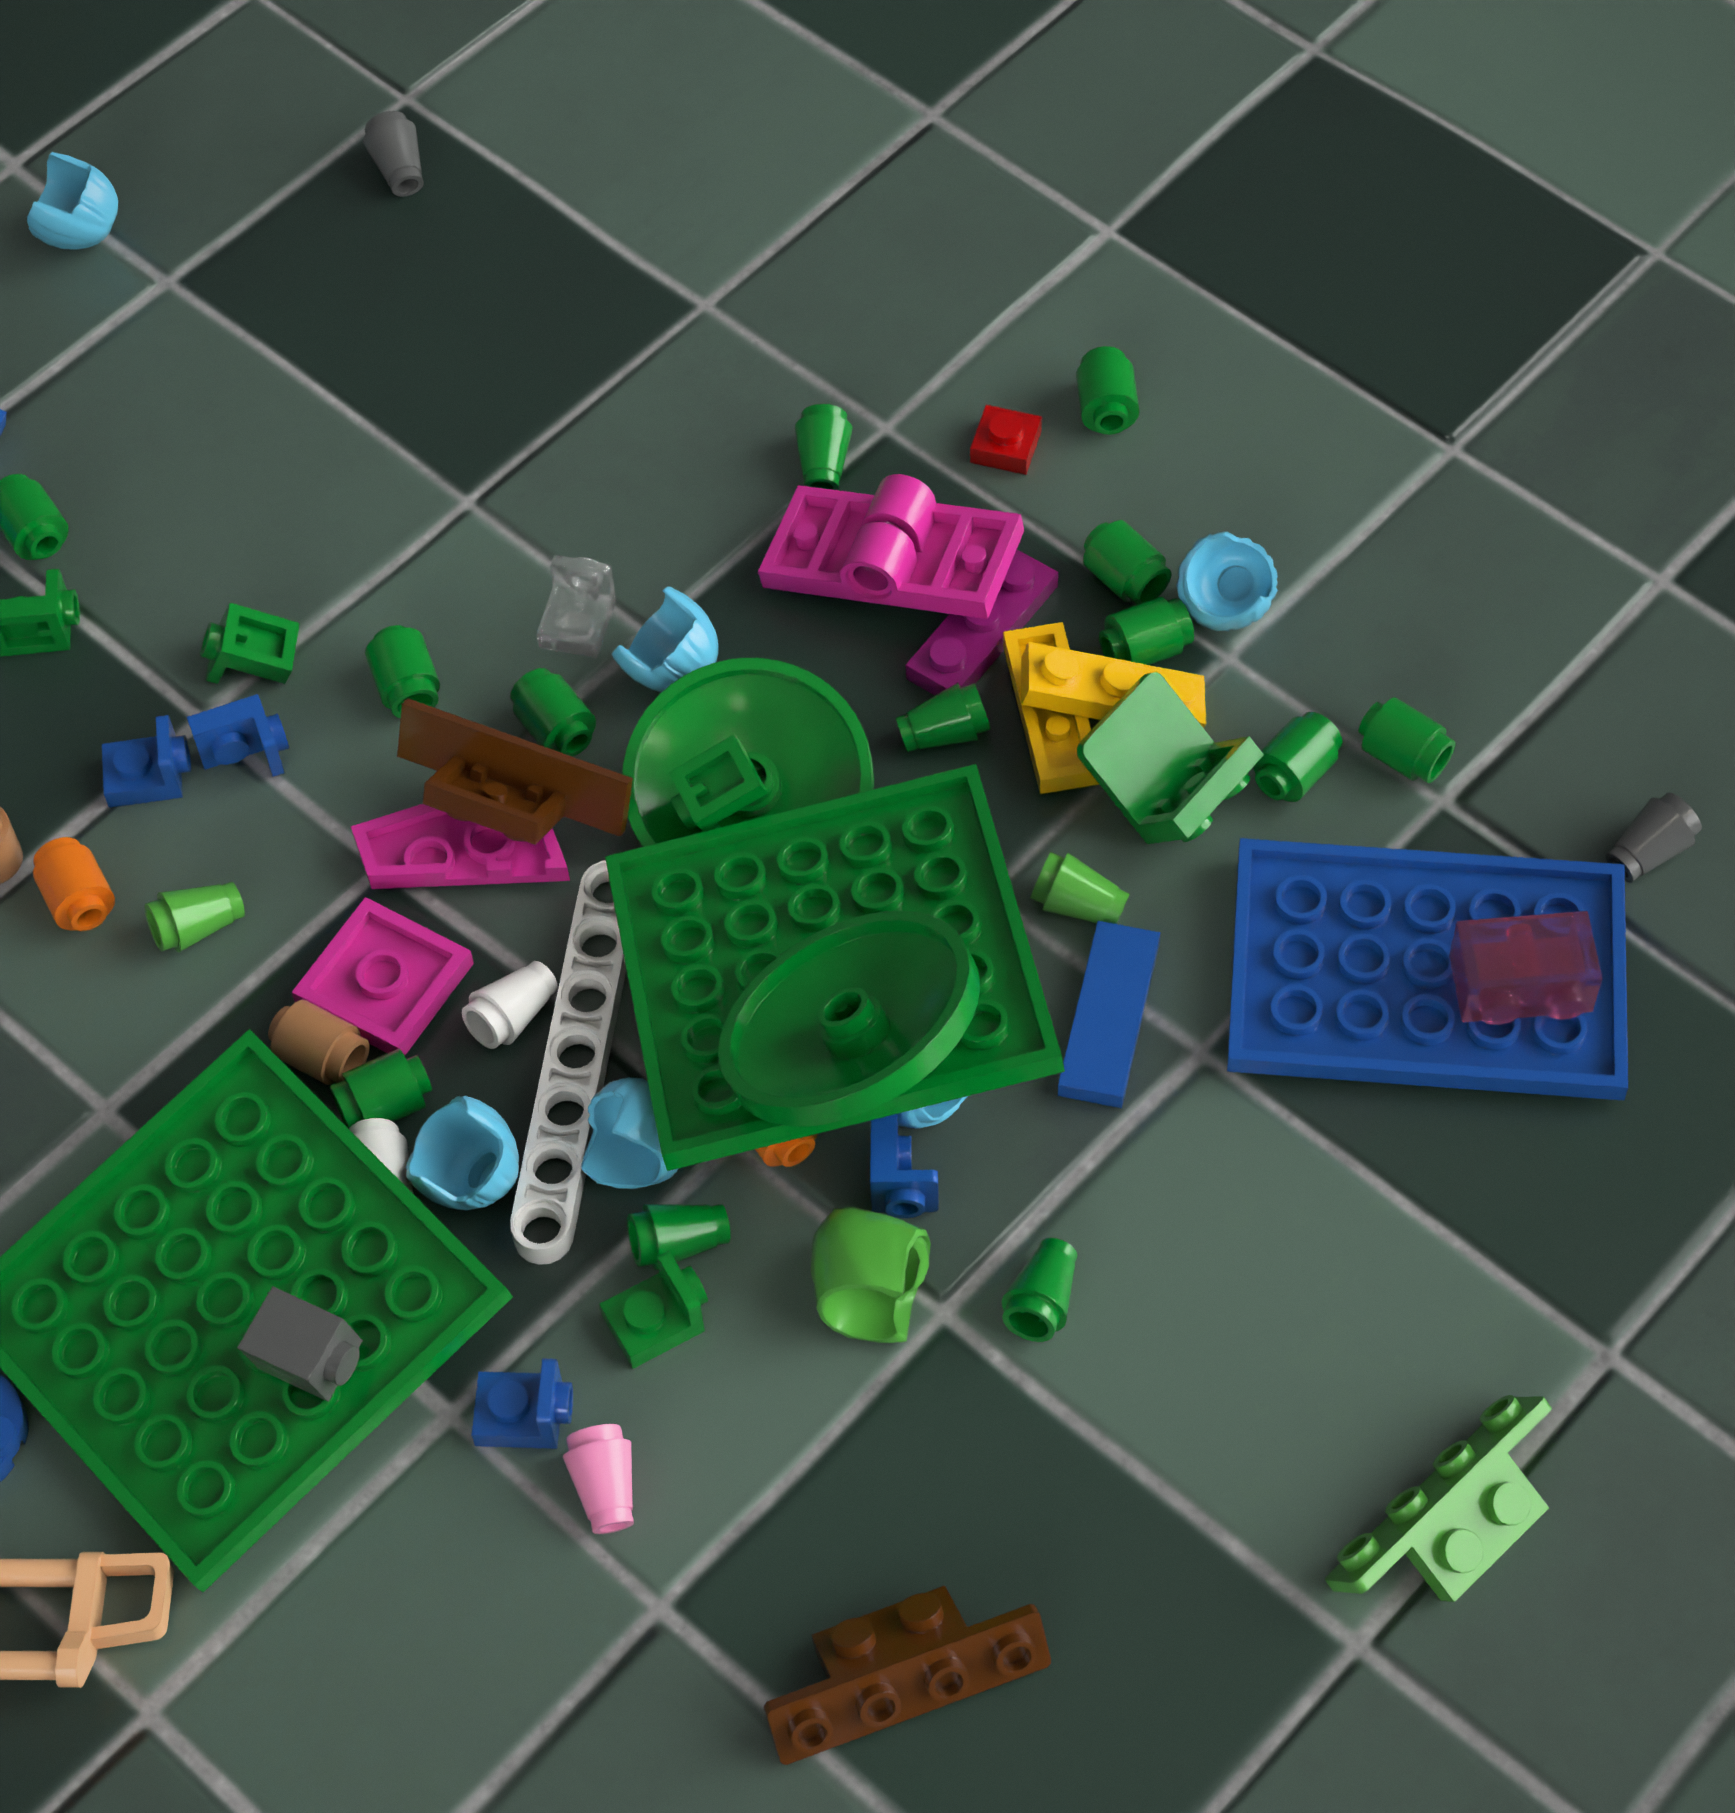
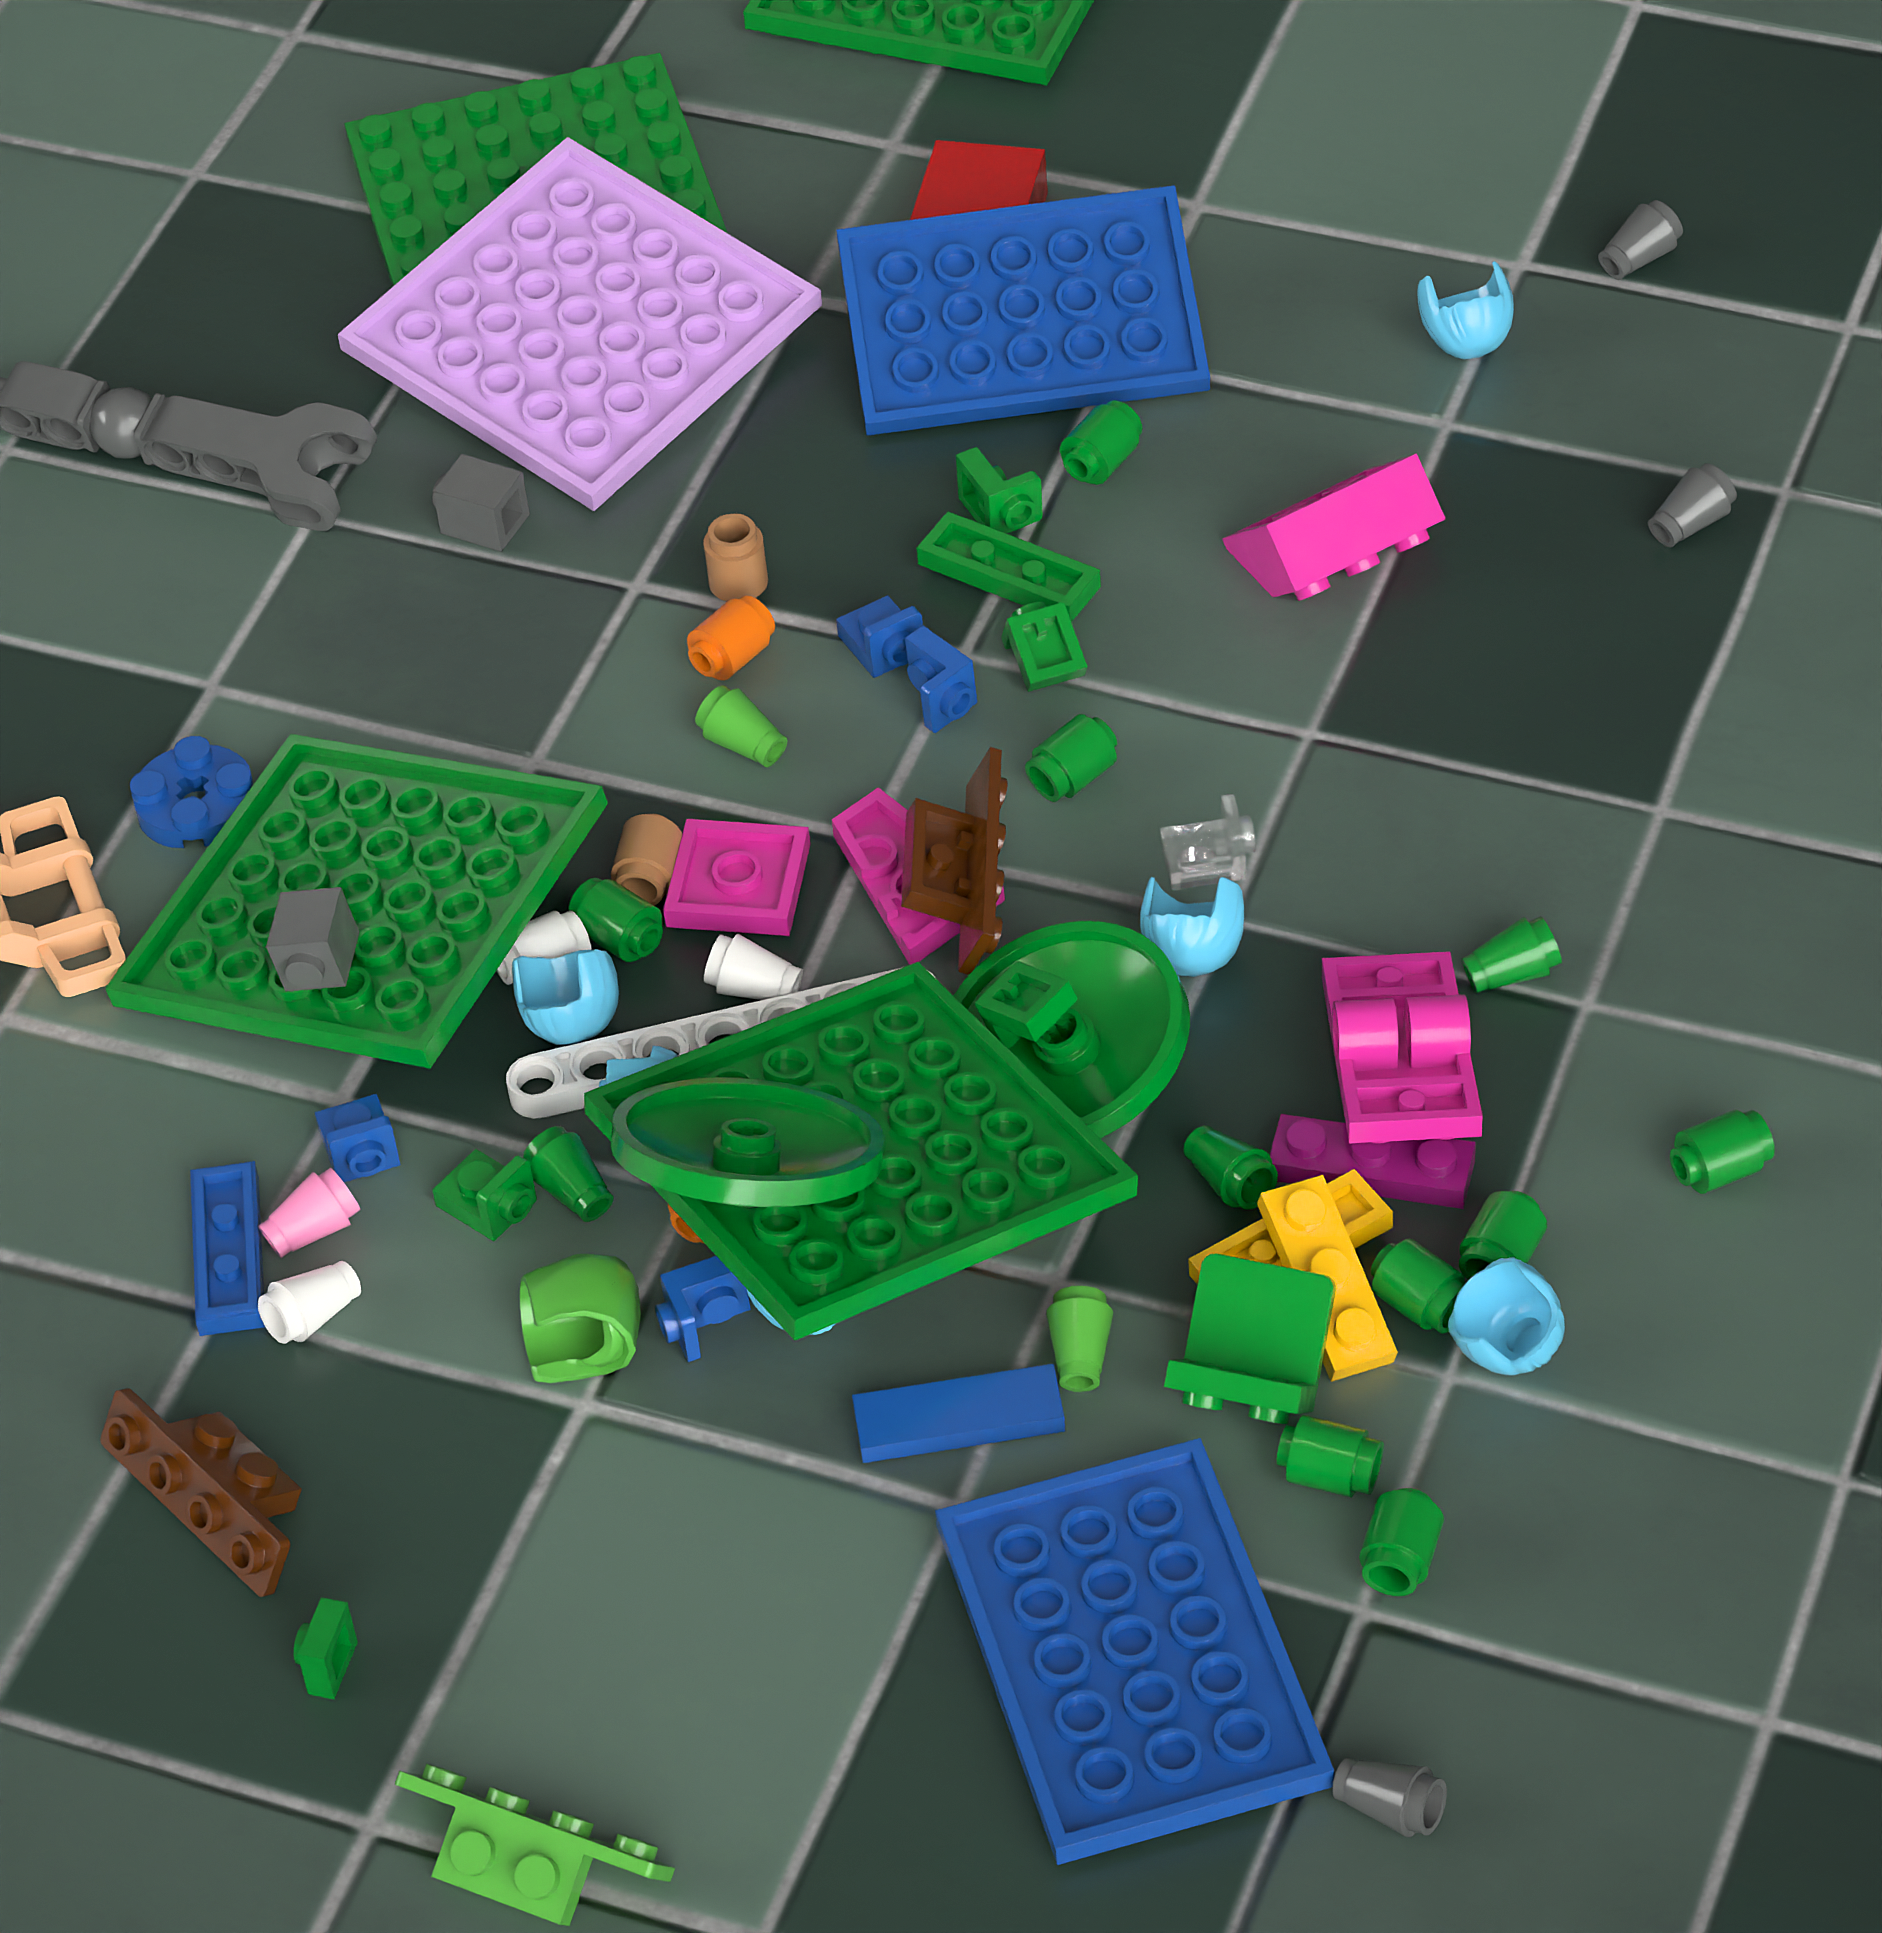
camera: 70 degrees right, 10 degrees down
green brick [510,668,596,757] -> none
red plate [970,405,1042,475] -> none
green cone [1001,1238,1077,1342] -> none
clear pink brick [1449,911,1602,1025] -> none
none -> blue tile [190,1161,265,1336]
none -> white cone [258,1261,361,1344]
none -> green plate [294,1597,358,1699]
none -> green plate [916,511,1101,622]
none -> slope [1222,453,1445,601]
none -> dark grey cone [1598,200,1683,280]

